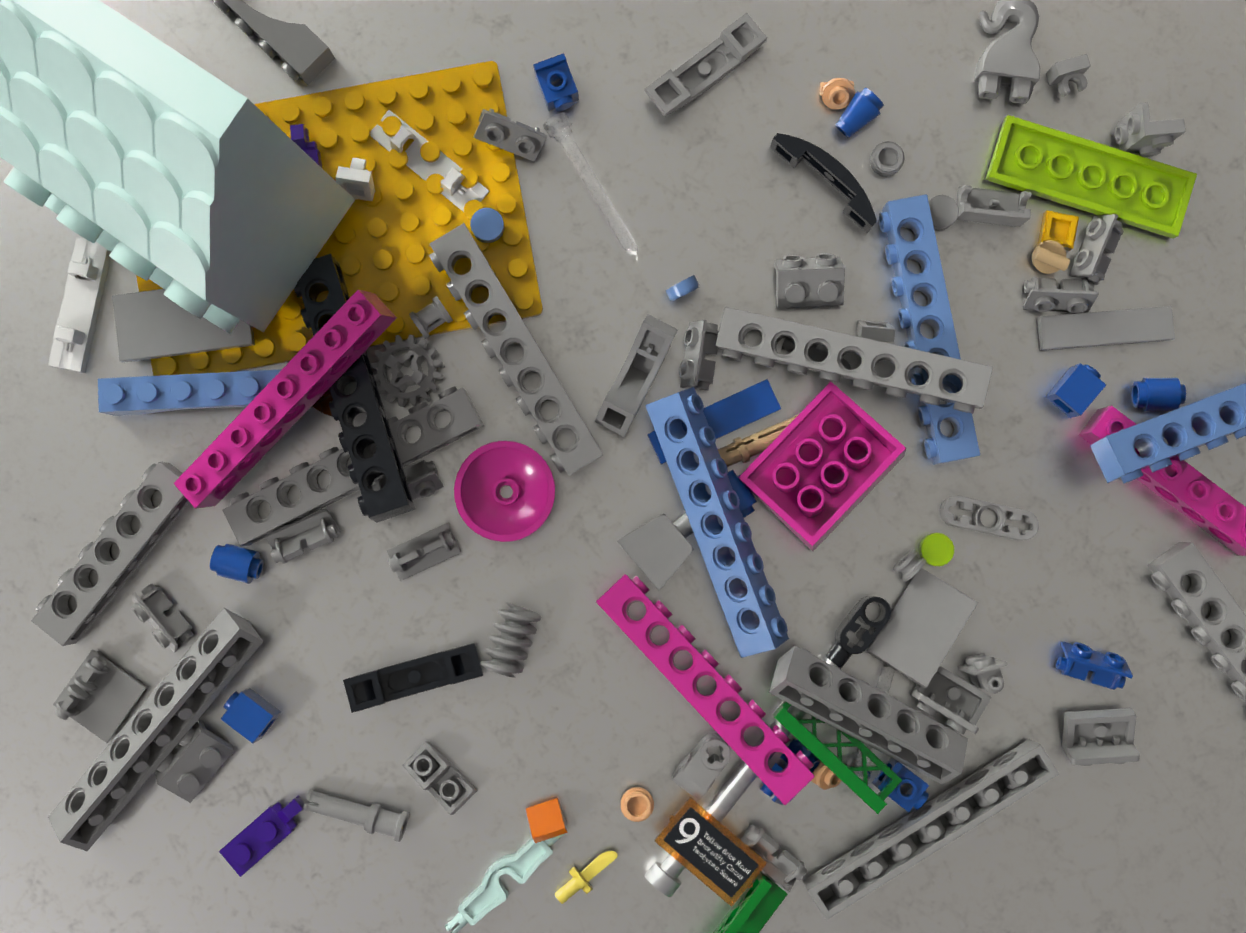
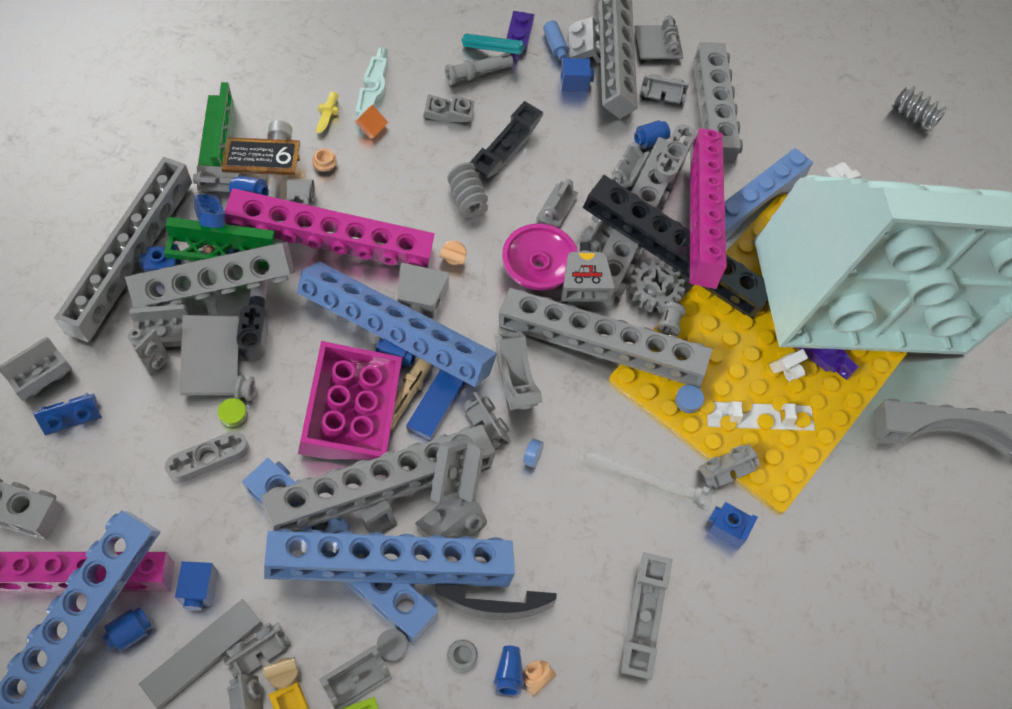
camera: 135 degrees right, 25 degrees down
none -> blue beam [194,194,225,228]
none -> blue brick [229,176,269,196]
none -> medium blue brick [264,529,515,587]
none -> light grey bracket [431,438,484,503]
none -> light nougat plate [439,240,467,265]
none -> teal axle [461,33,524,55]
none -> medium blue cylinder [543,20,569,61]
none -> light grey torso [561,242,614,302]
none -> light grey beam [655,124,696,183]

